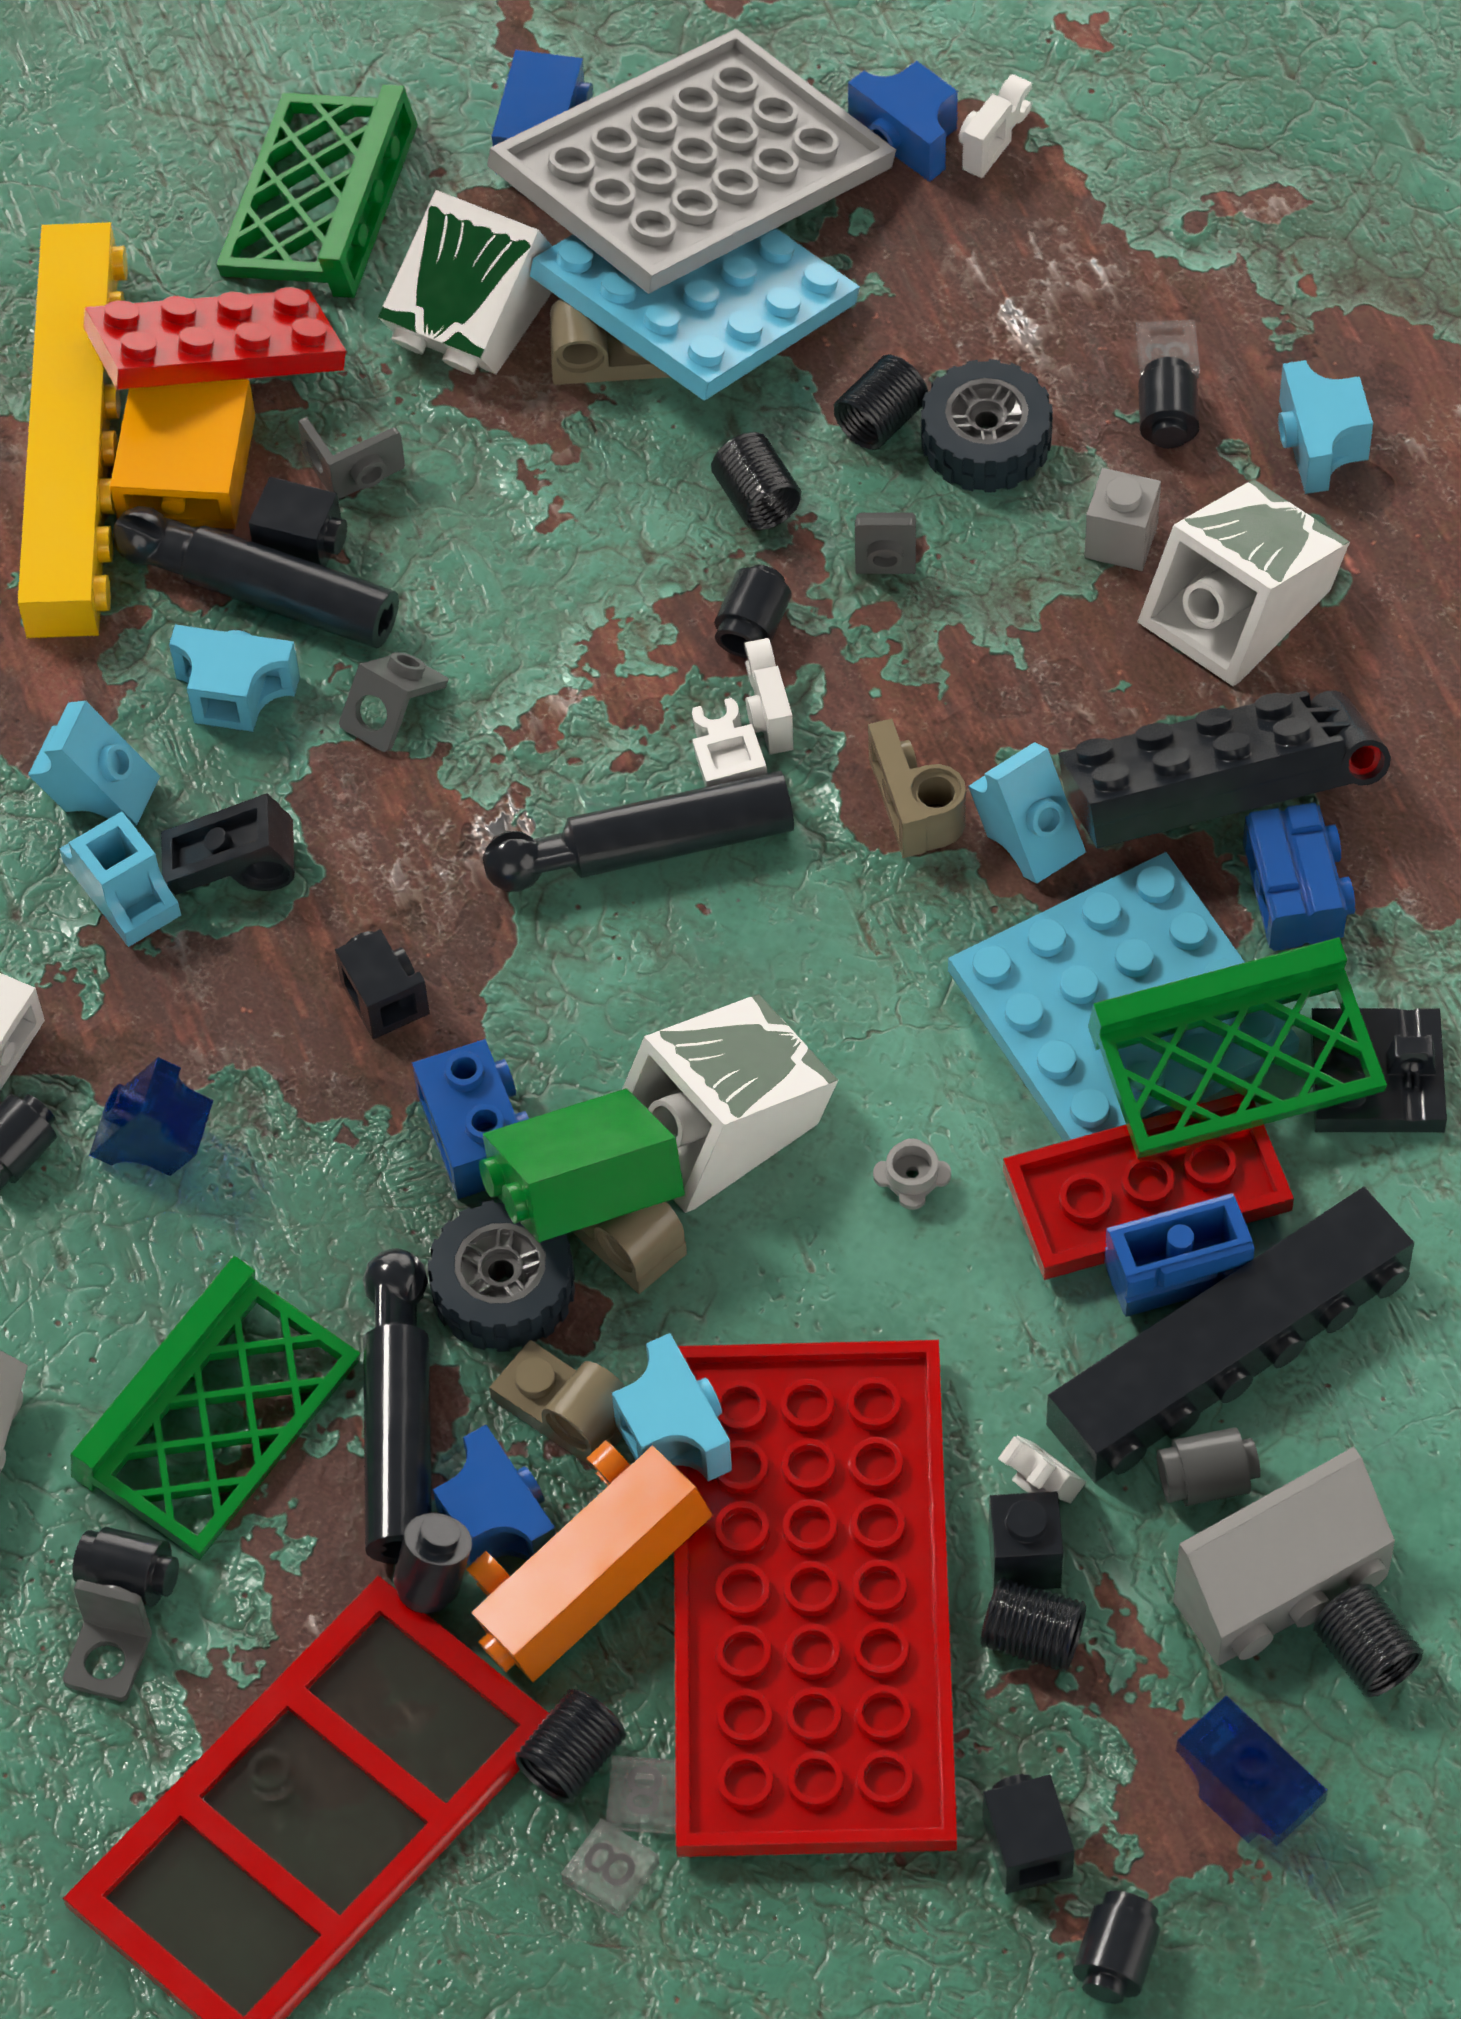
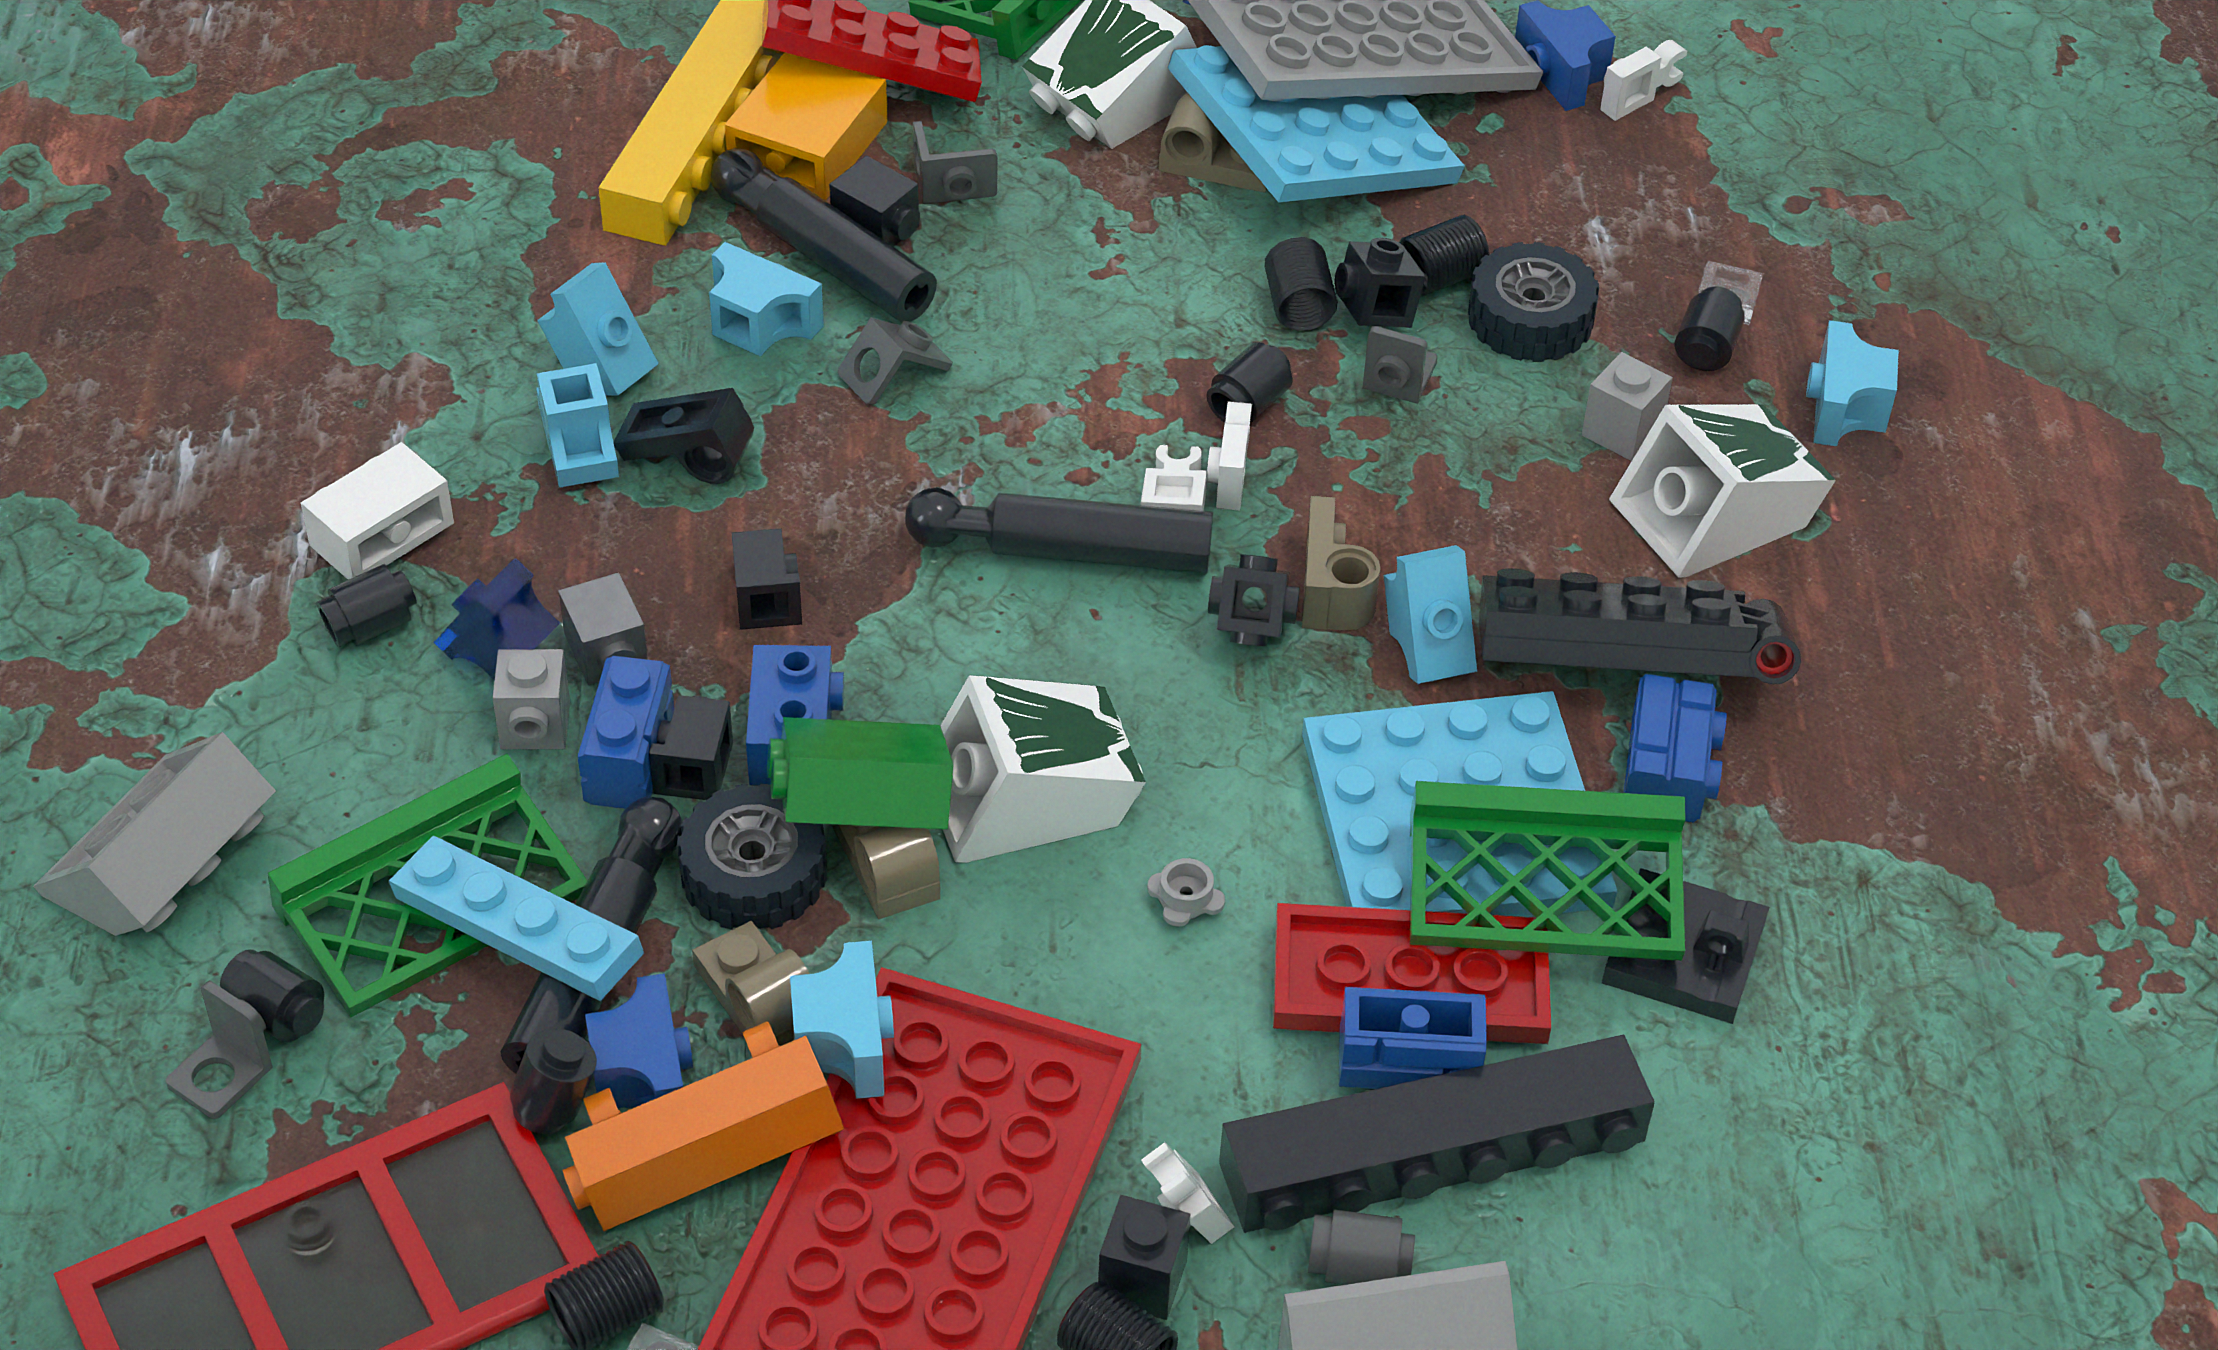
camera: 15 degrees right, 10 degrees down
none -> medium azure plate [389,835,644,1001]
none -> light grey brick [493,649,570,749]
none -> flat silver brick [558,572,648,685]
none -> blue brick [577,656,674,809]
none -> black brick [649,695,733,800]
none -> black brick [1208,554,1300,646]
none -> black brick [1334,238,1426,328]

